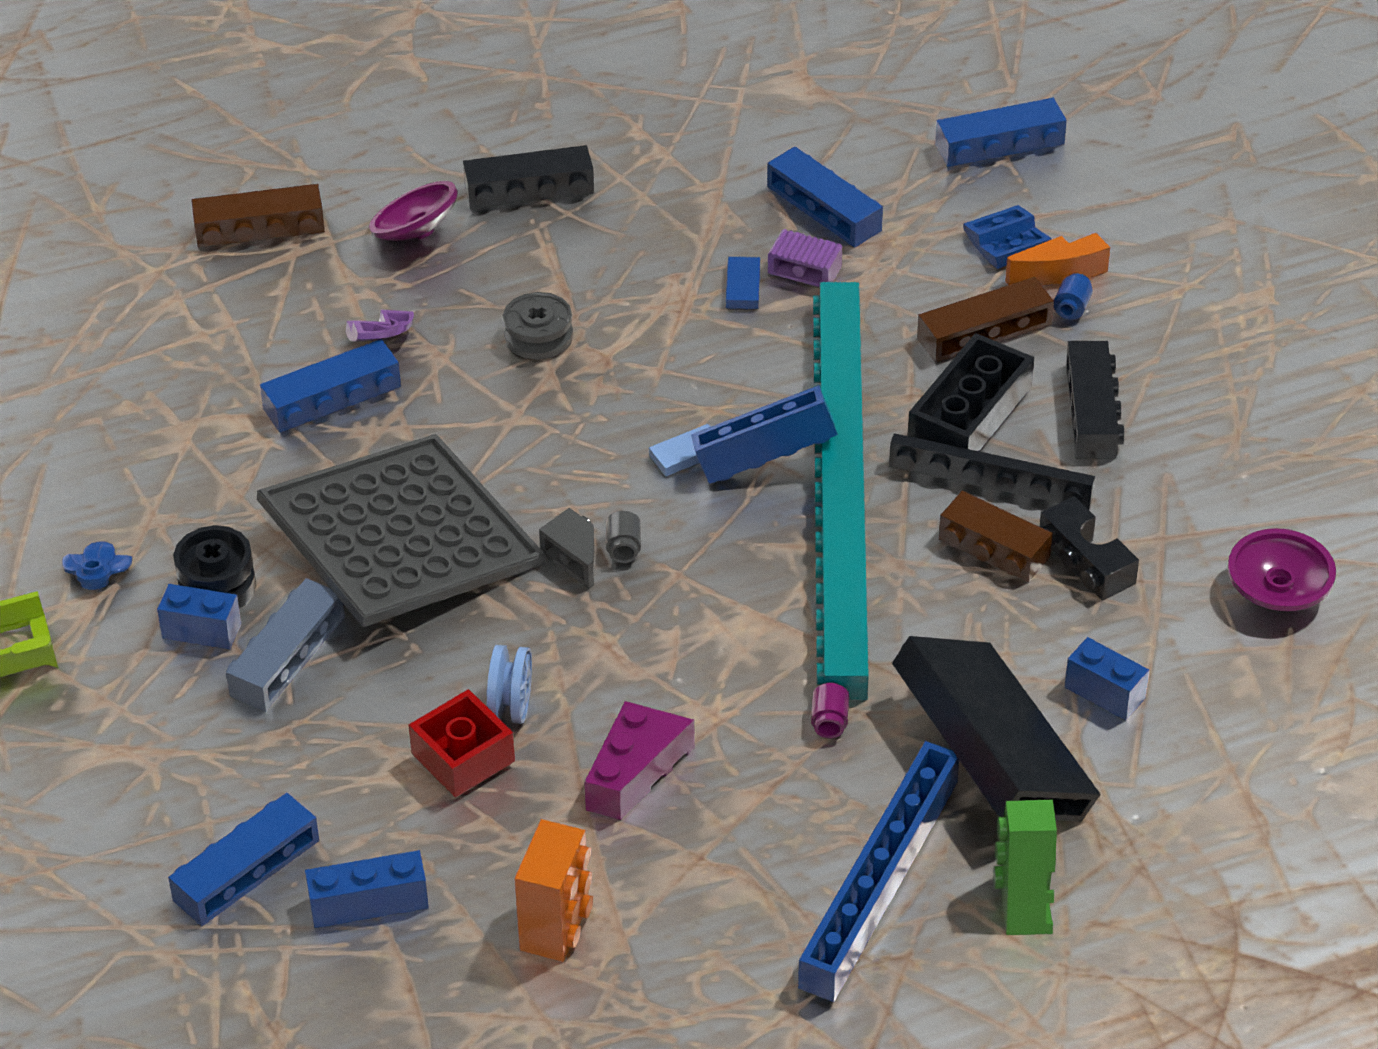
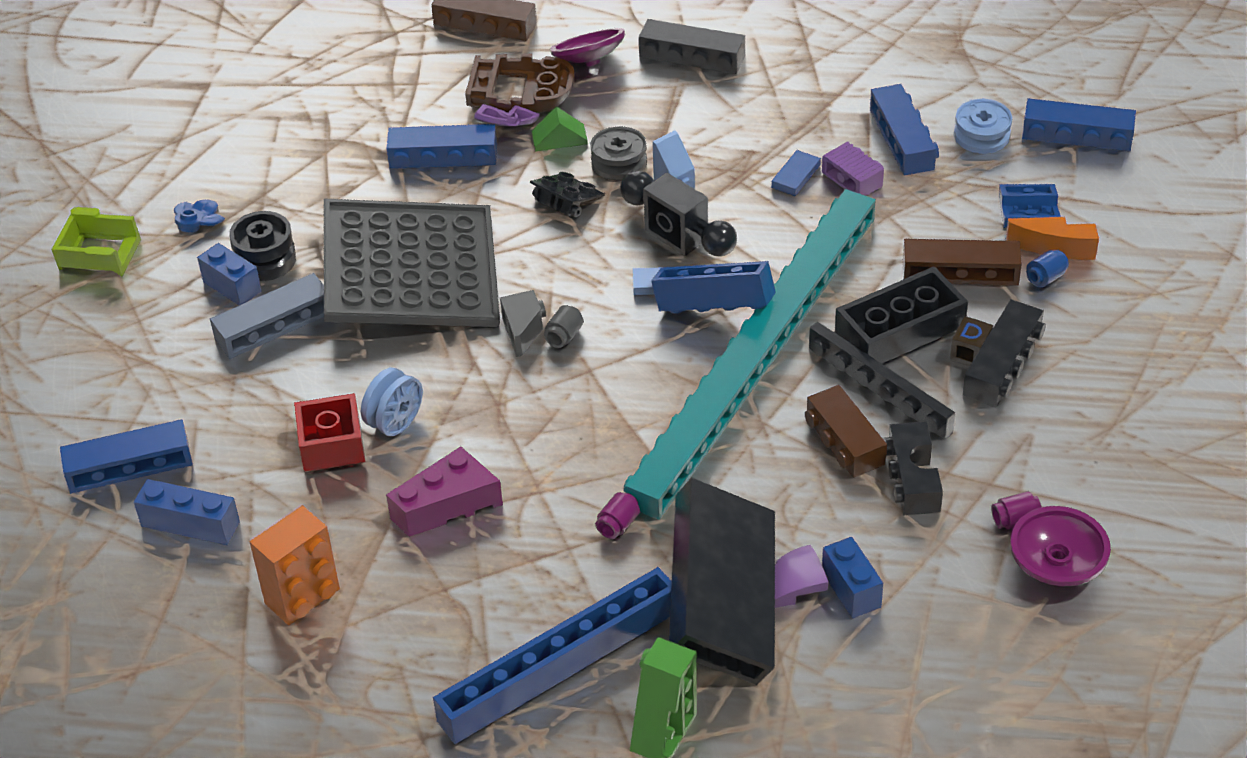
camera: 30 degrees right, 0 degrees up
none -> reddish brown slope [465,53,574,113]
none -> black hinge [530,172,605,218]
none -> bright green slope [532,107,588,151]
none -> black brick [620,170,737,257]
none -> light blue slope [653,130,695,189]
none -> medium lavender brick [775,545,828,608]
none -> dark brown brick [950,316,993,366]
none -> light blue wheel [954,98,1013,154]
none -> magenta brick [991,491,1042,530]

